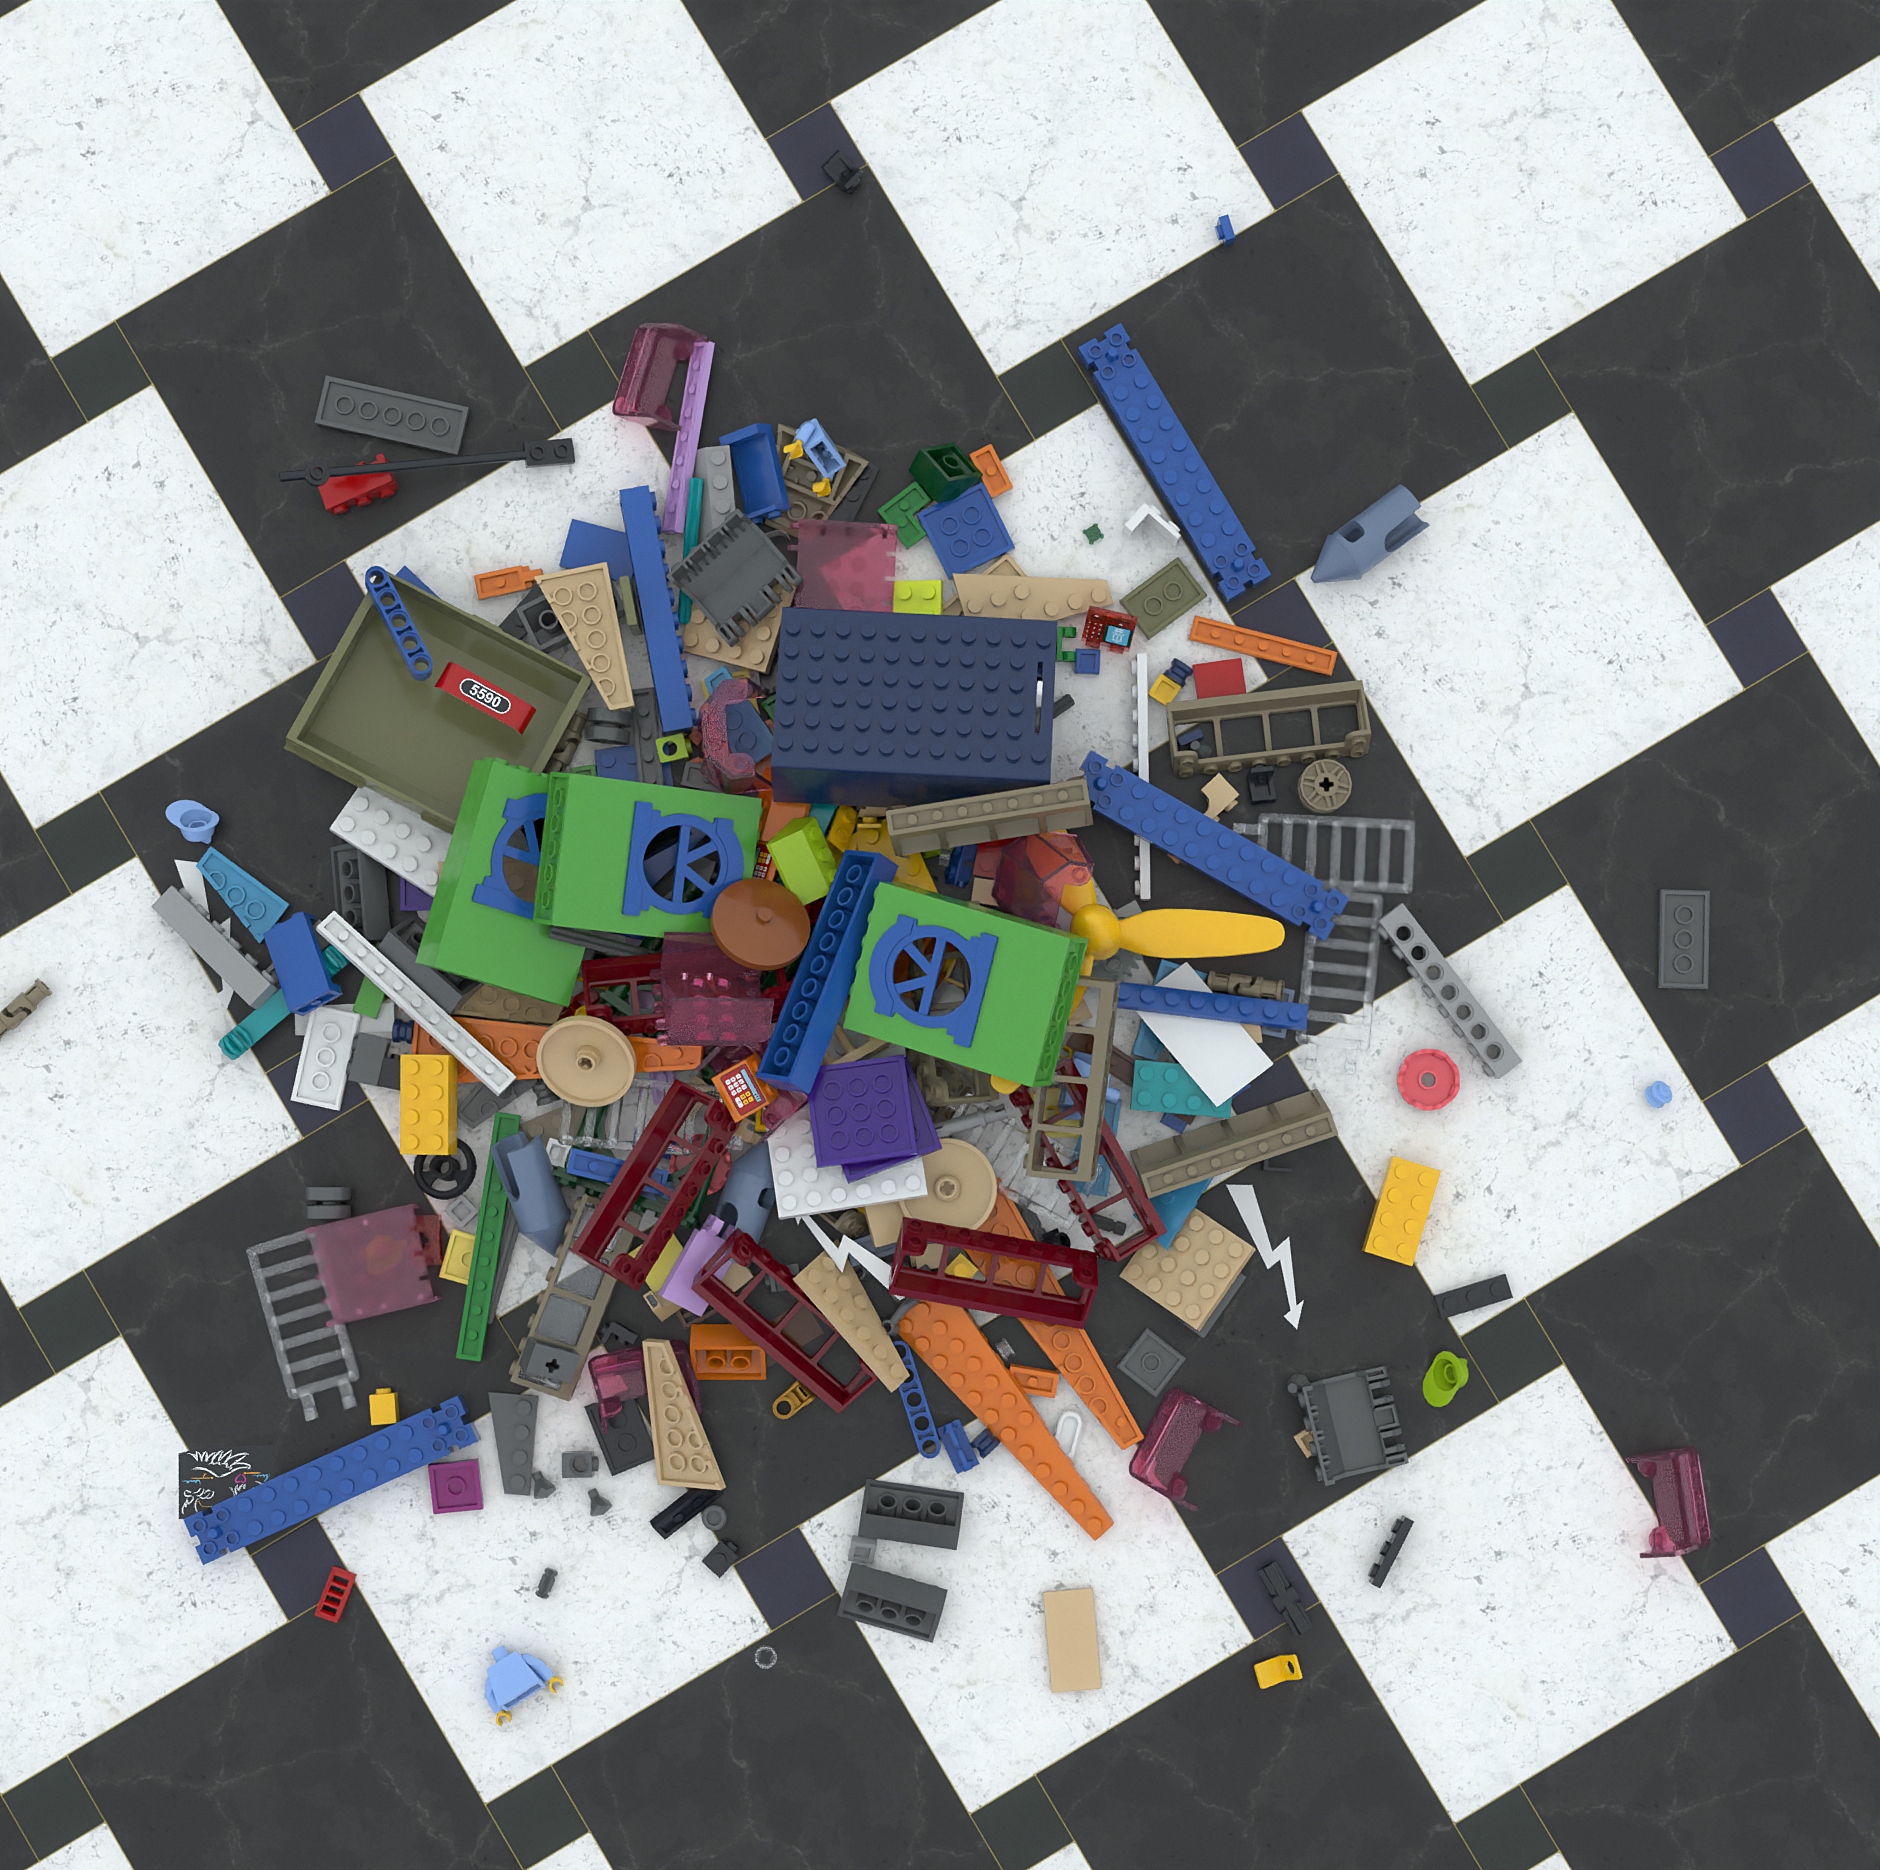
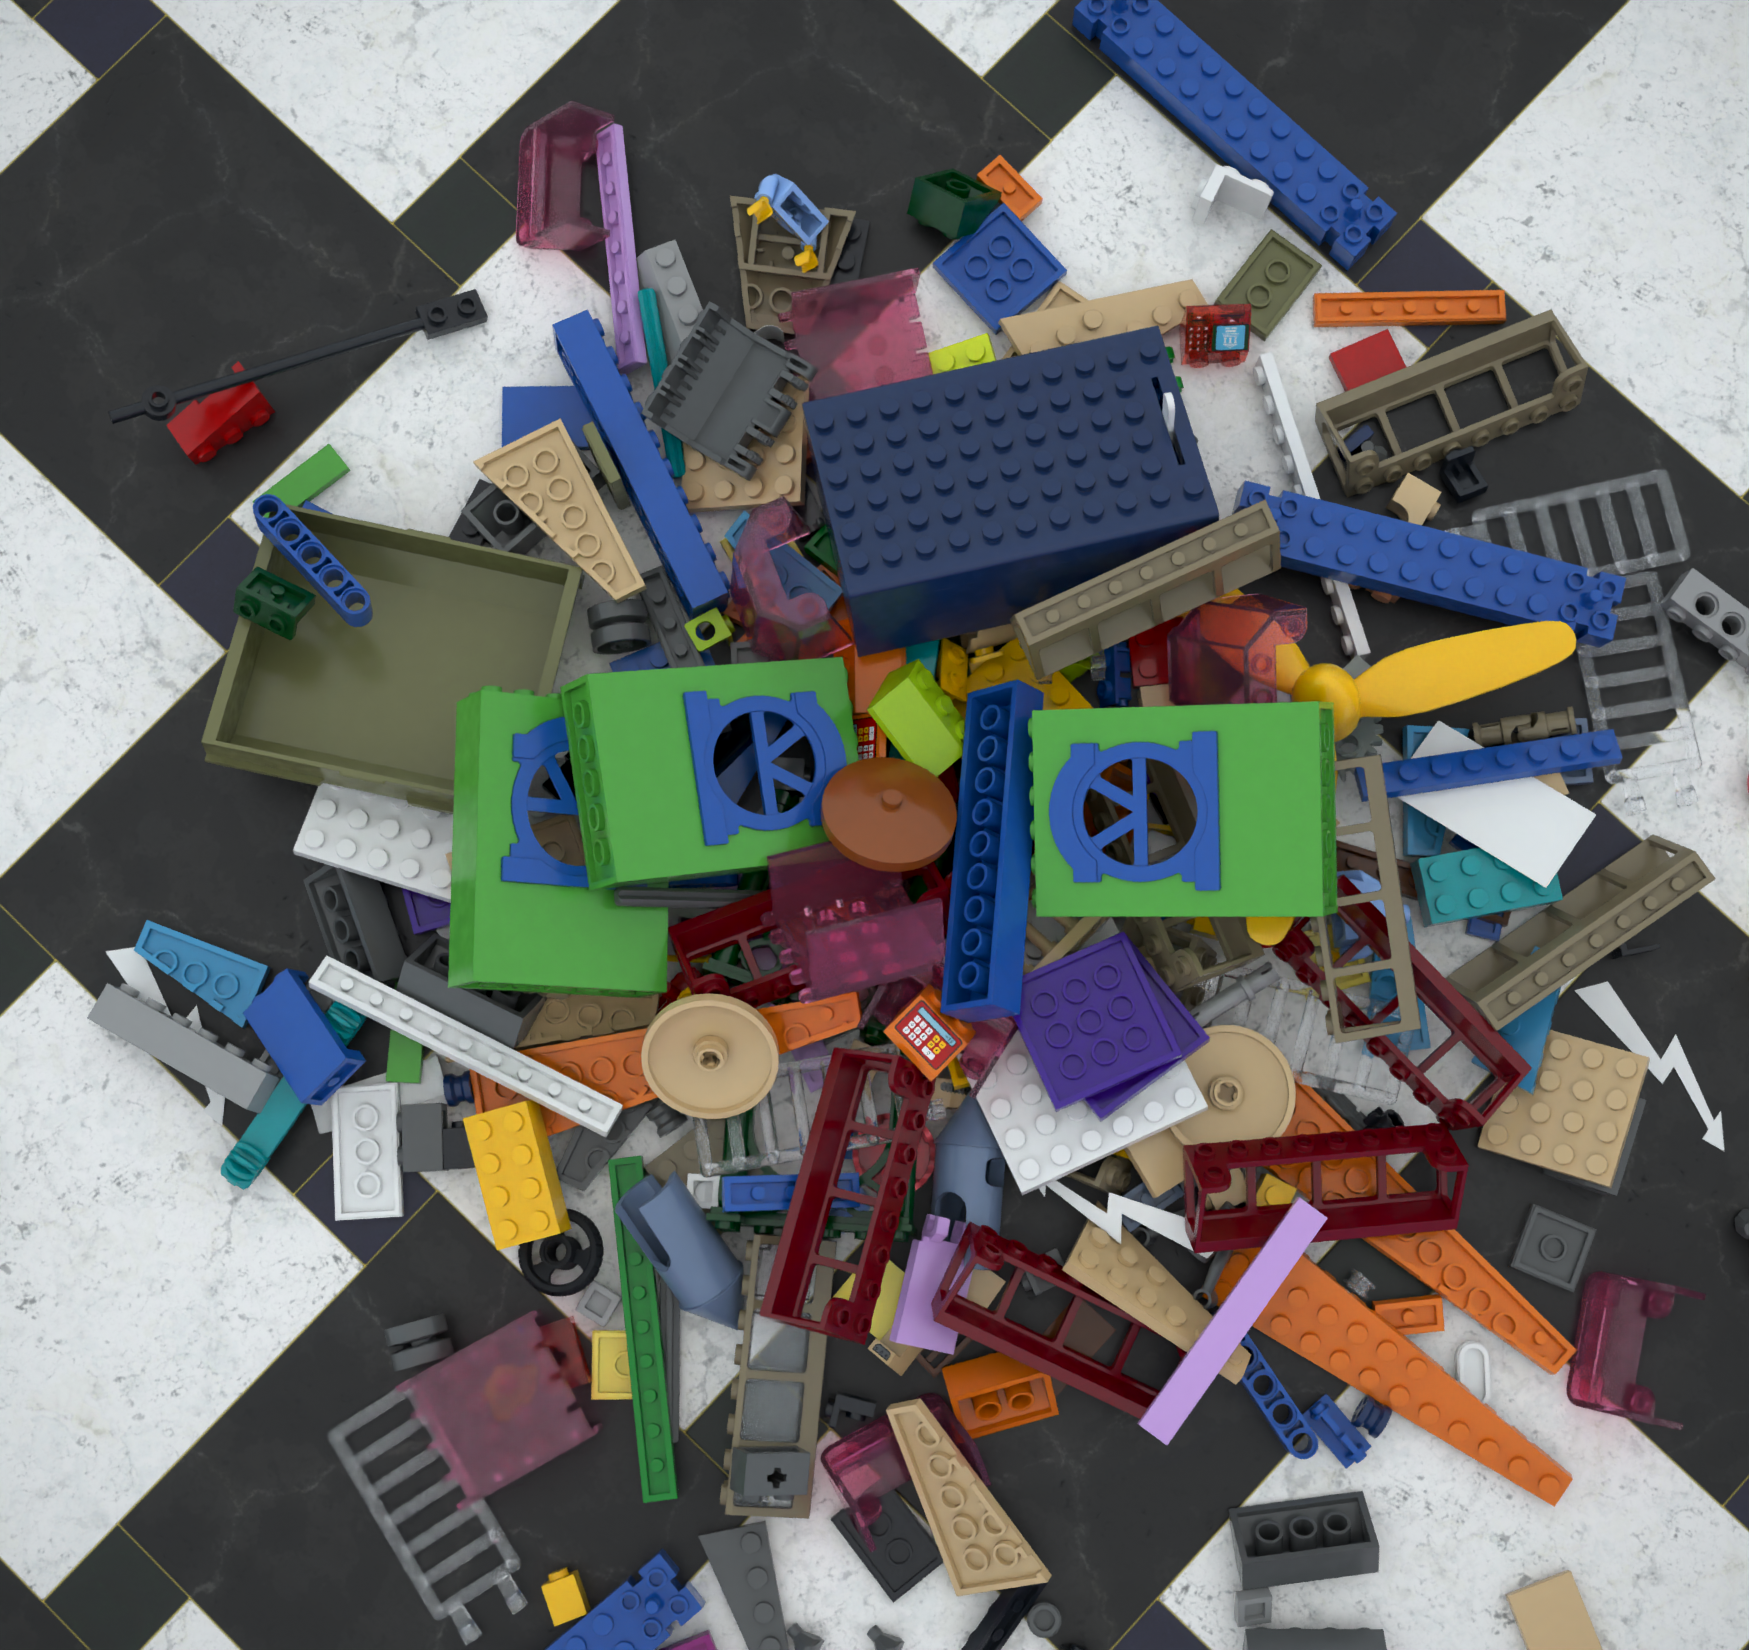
camera: 15 degrees left, 5 degrees down
light blue piece [165,800,219,844] -> none
dark grey plate [315,376,470,456] -> none
red sticker [434,662,536,735] -> none
orange hinge [474,565,544,600] -> none
dark tan piece [542,710,587,775] -> none
dark grey brick [562,1451,599,1478] -> none
blue panel [719,423,790,525] -> none
pearl gold piece [773,1380,817,1419] -> none
green plate [877,481,931,550] -> none
blue tile [1075,648,1101,675] -> none
dark grey axle [1078,1214,1126,1236] -> none
clear green piece [1083,523,1104,545] -> none
yellow plate [1148,673,1181,707] -> none
dark blue wheel [1163,658,1194,688] -> none
dark tan wheel [1296,759,1352,815] -> none
sand blue piece [1311,484,1430,583] -> none
none -> dark green bracket [233,566,316,640]
none -> bright green tile [252,444,351,518]
none -> lavender tile [1137,1197,1328,1445]

